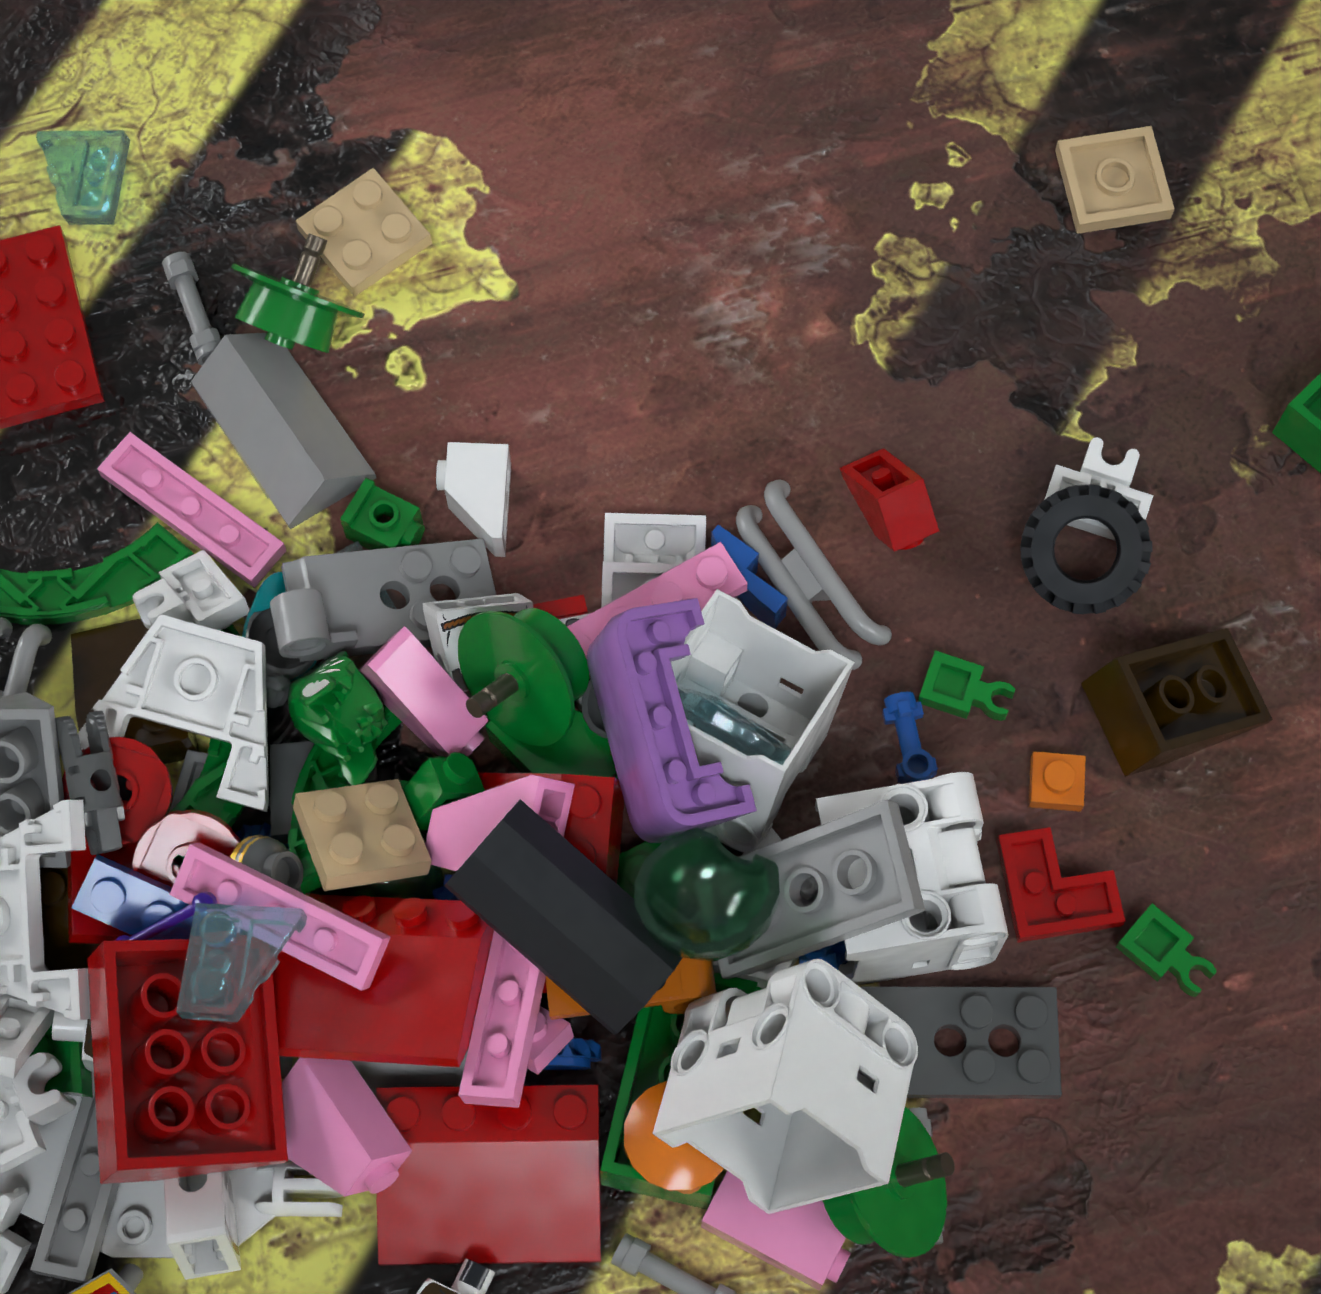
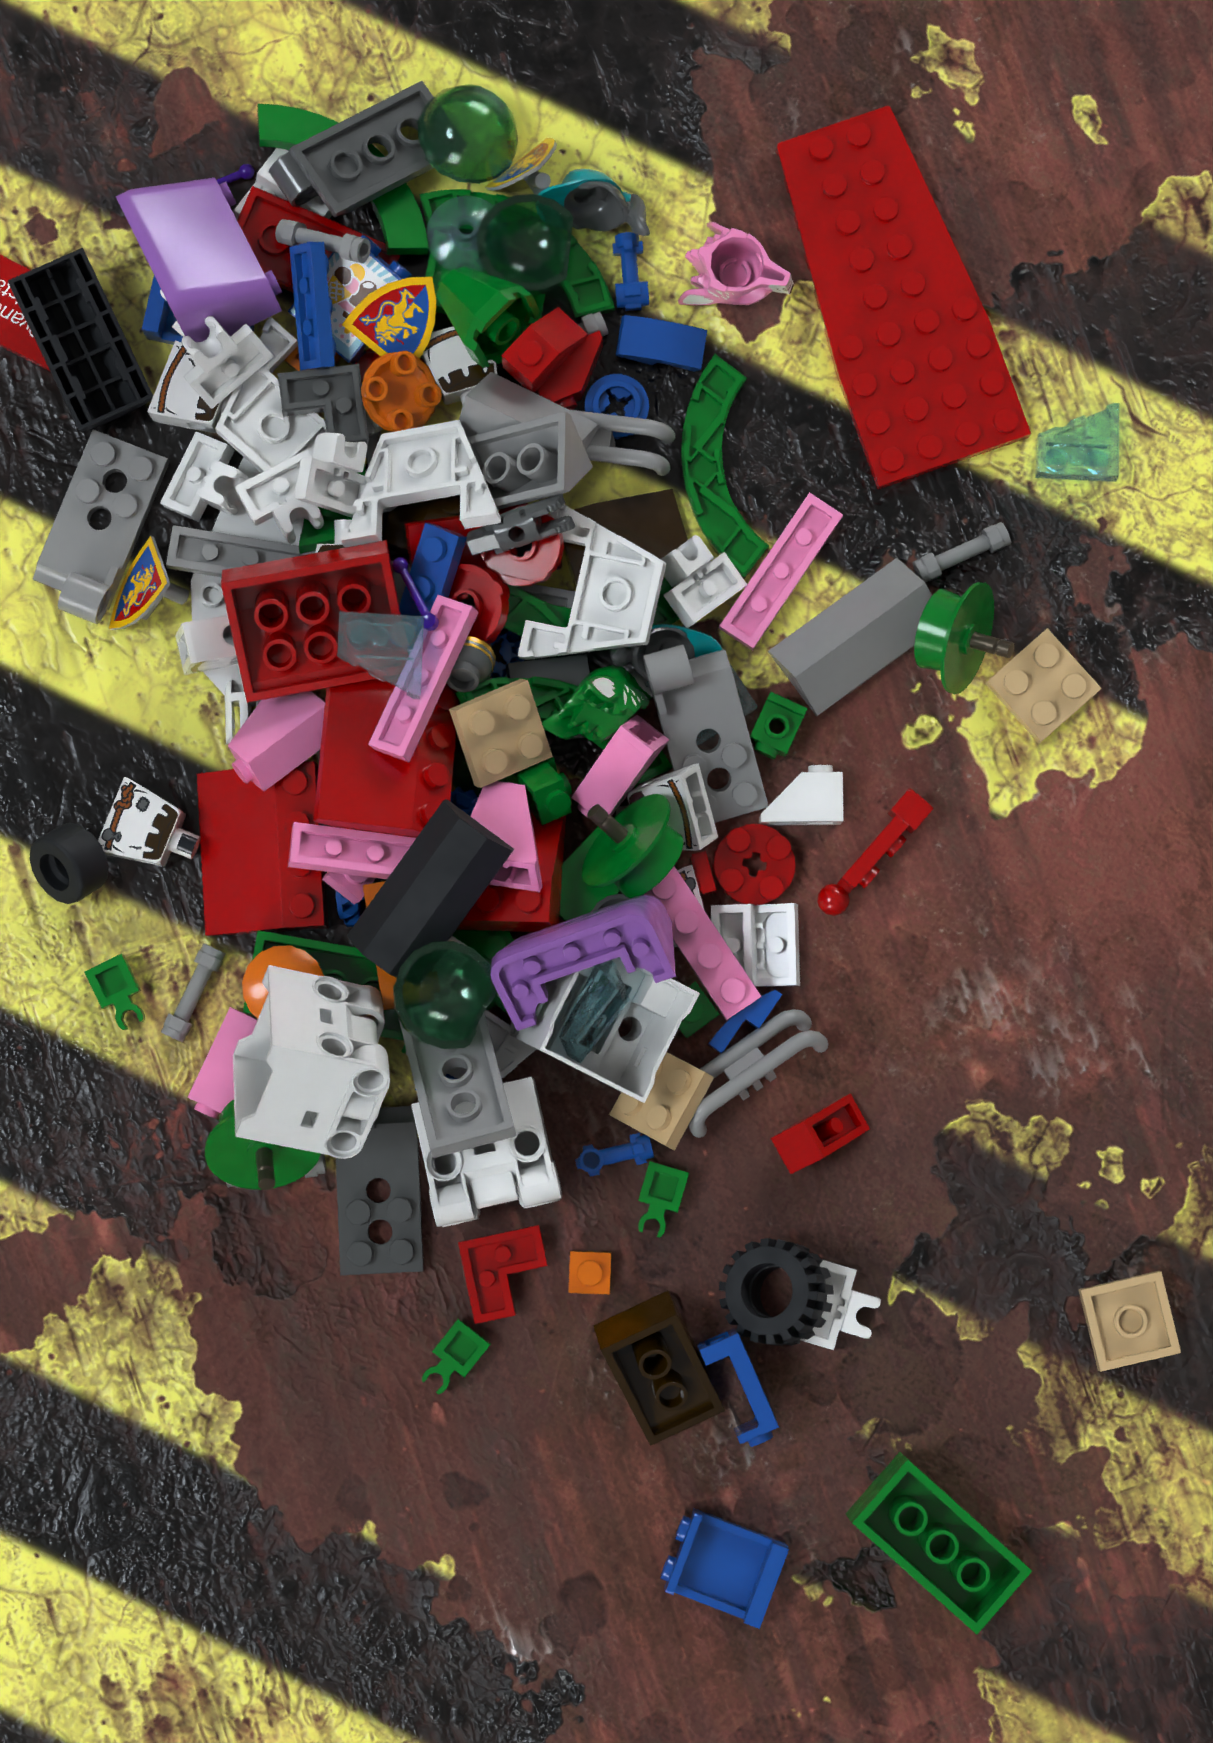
camera: 85 degrees right, 15 degrees up
none -> tan plate [609,1052,714,1151]
none -> blue panel [697,1328,779,1447]
none -> red plate [713,824,795,905]
none -> red plate [817,788,934,916]

